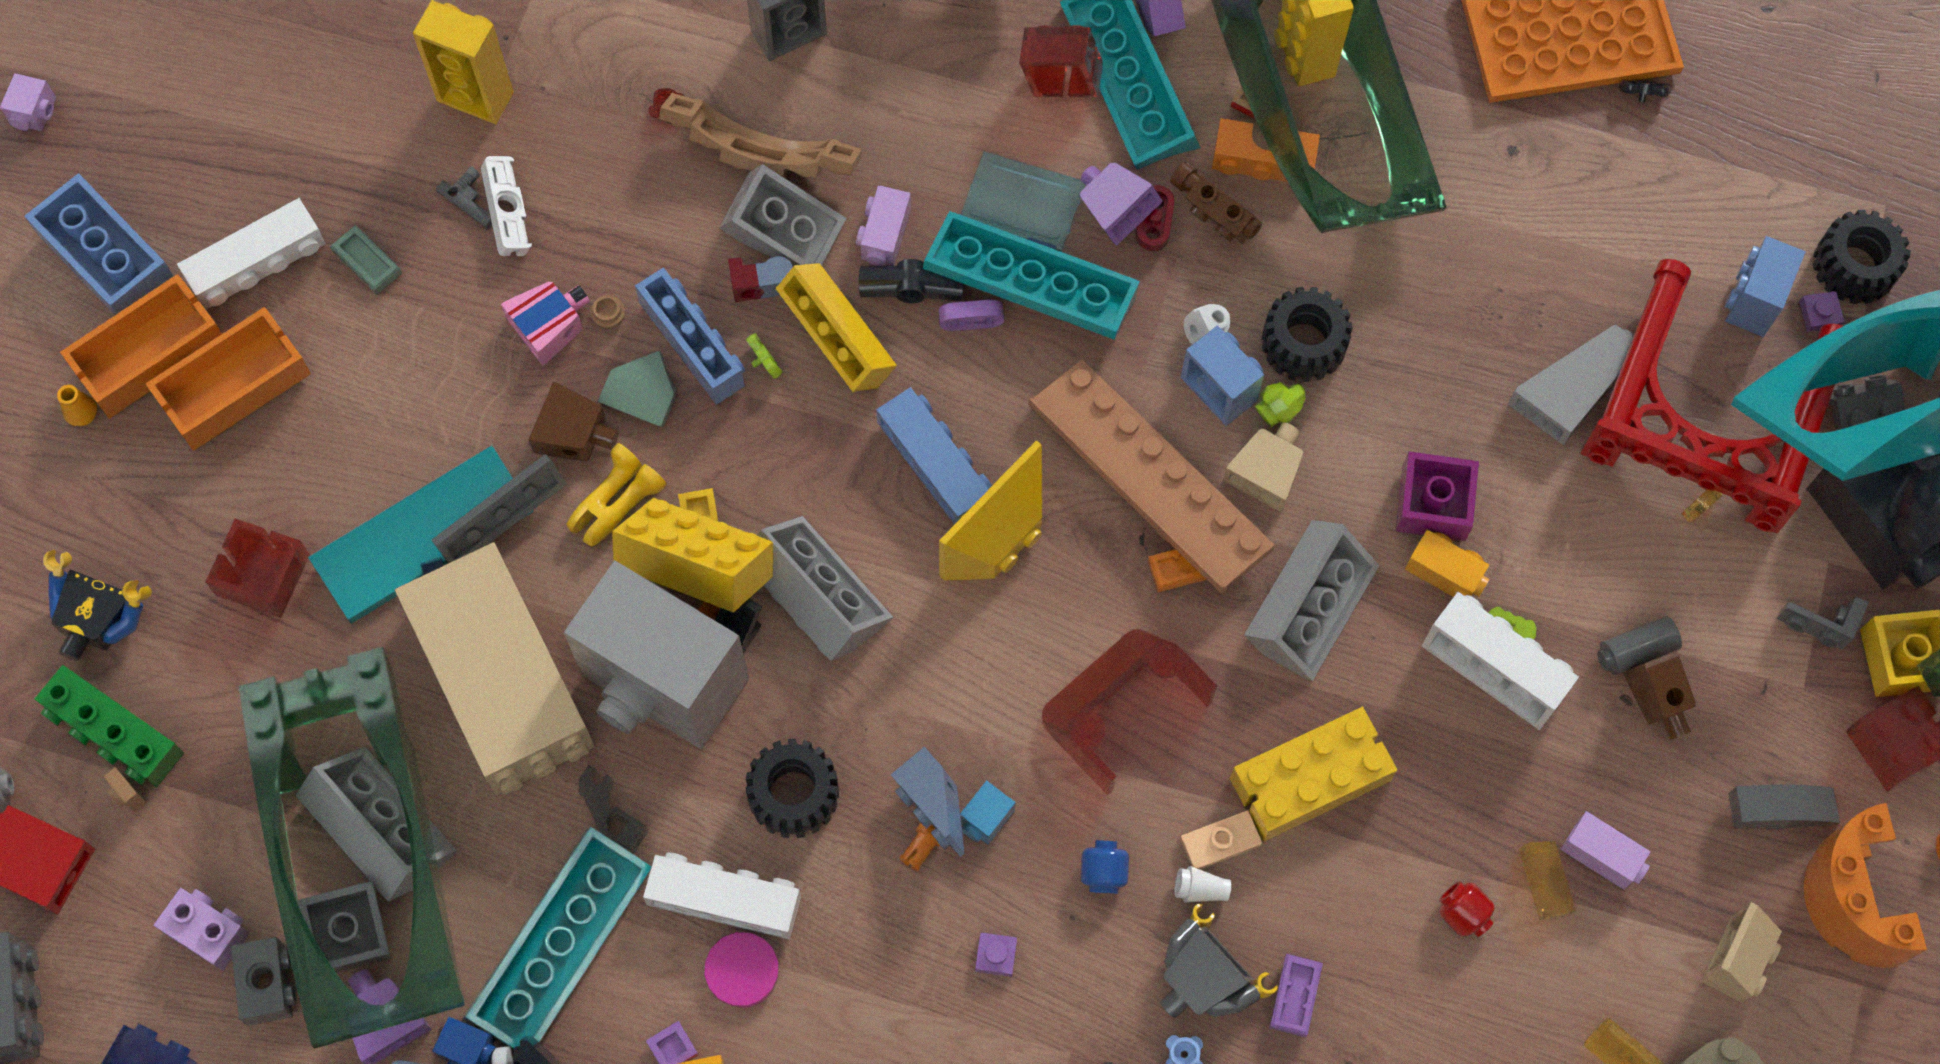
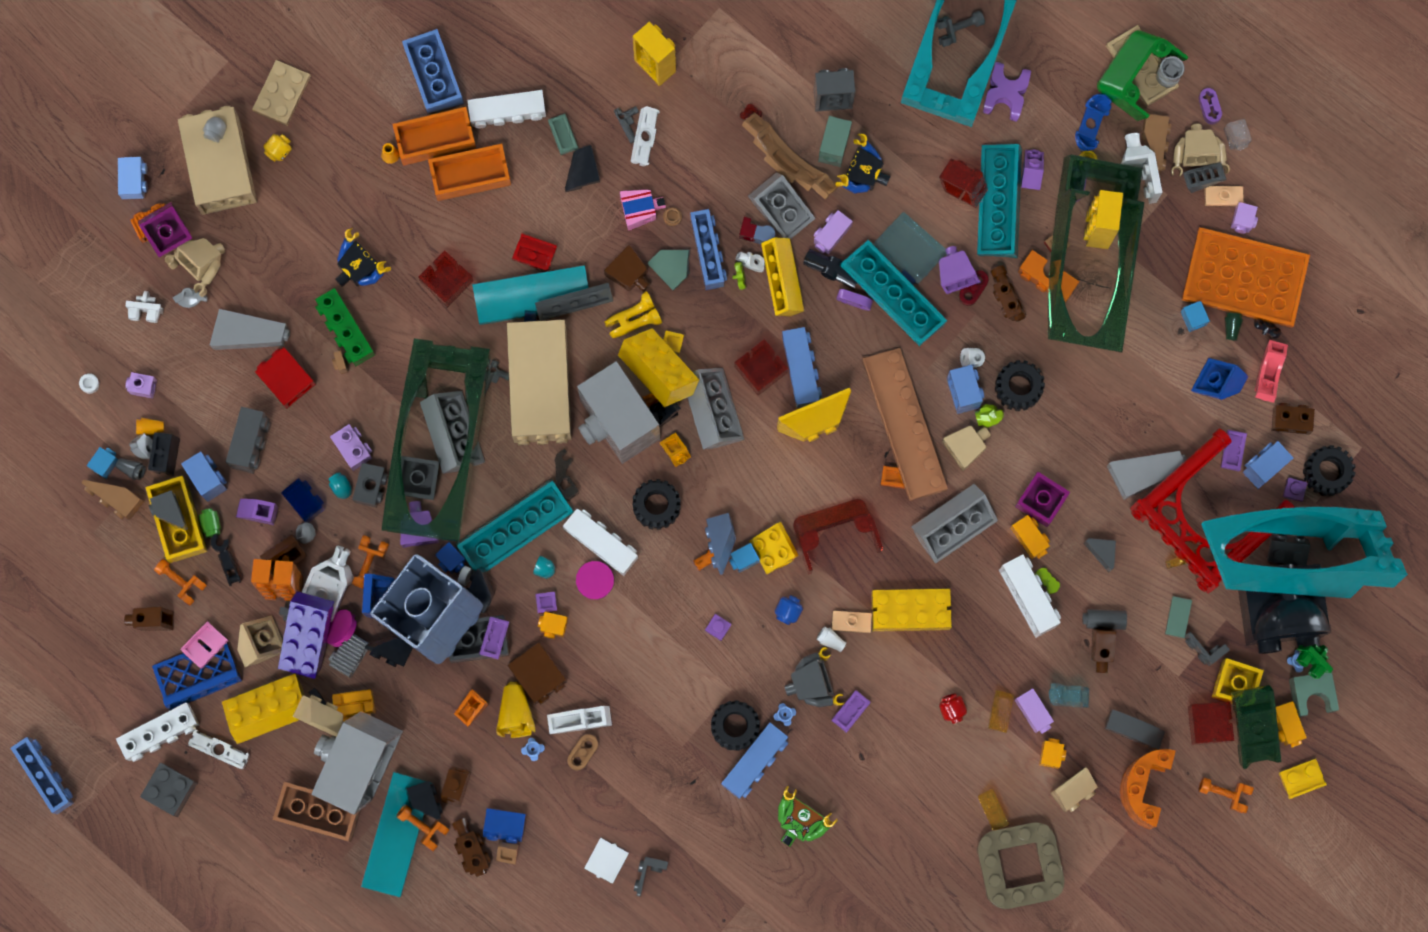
camera: 25 degrees right, 10 degrees up
none -> teal piece [328,472,353,499]
none -> dark grey hose [477,360,509,397]
none -> red plate [512,233,557,272]
none -> teal piece [533,556,556,579]
none -> black slope [565,145,600,192]
none -> light orange bracket [660,432,691,467]
none -> clear red piece [734,339,788,396]
none -> white piece [736,252,765,272]
none -> yellow plate [749,522,799,574]
none -> sand green piece [818,116,852,167]
none -> torso [835,134,891,194]
none -> light orange brick [1039,738,1067,769]
none -> clear light blue brick [1049,683,1090,708]
none -> dark grey slope [1083,538,1116,573]
none -> sand green tile [1165,596,1192,639]
none -> dark azure panel [1181,301,1210,332]
none -> blue slope [1191,358,1249,400]
none -> medium lavender plate [1220,430,1247,471]
none -> clear green cone [1224,313,1243,341]
none -> coral arch [1255,340,1288,403]
none -> reddish brown brick [1271,403,1315,435]

